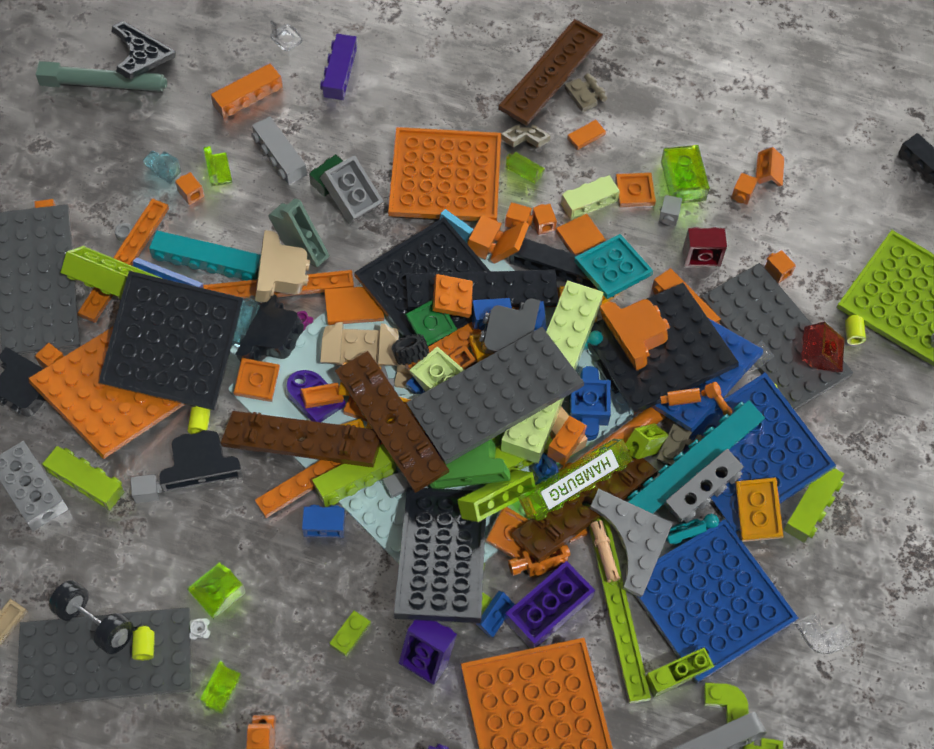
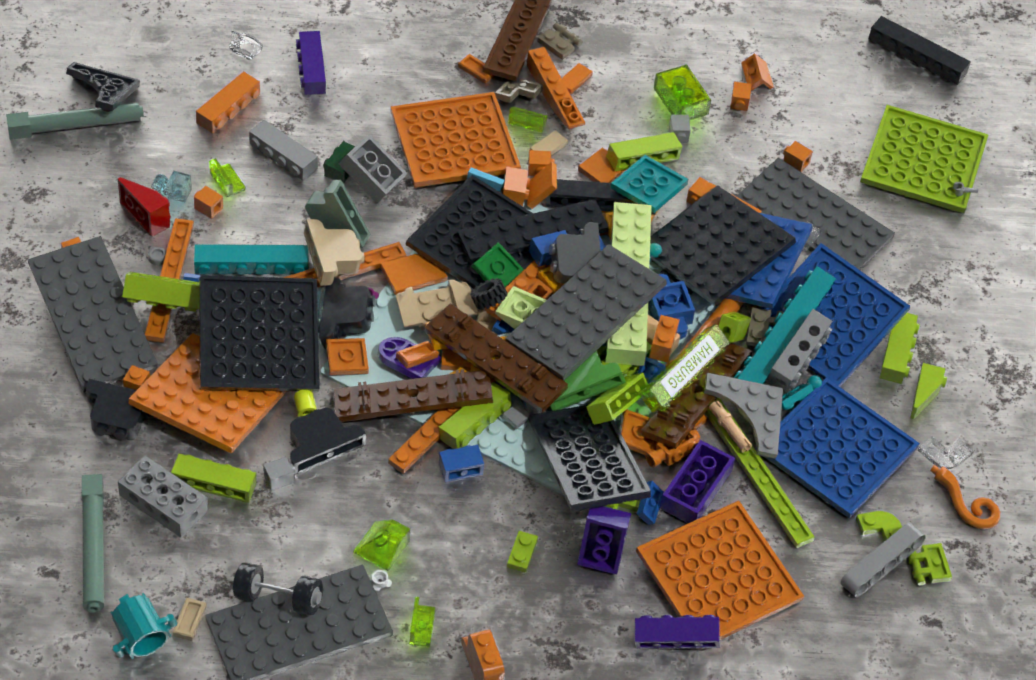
camera: 20 degrees left, 10 degrees down
neon yellow brick [132,626,154,660] -> none
orange plate [432,274,473,318] -> none
orange brick [532,204,557,235] -> none
yellowish green brick [561,175,620,220] -> none
orange brick [600,299,670,370] -> none
orange tile [616,173,656,207] -> none
lime slope [646,647,714,697] -> none
orange cylinder [660,388,701,406] -> none
dark red brick [683,227,727,267] -> none
orange piece [701,382,732,416] -> none
light orange tile [736,478,783,542] -> none
clear red slope [801,321,845,372] -> none
neon yellow brick [845,315,866,345] -> none
none -> red slope [118,177,171,237]
none -> orange tile [458,54,495,84]
none -> orange slope [527,47,585,129]
none -> tan tile [530,130,568,156]
none -> lime brick [606,132,683,171]
none -> lime slope [910,363,947,419]
none -> orange plant [930,465,1001,530]

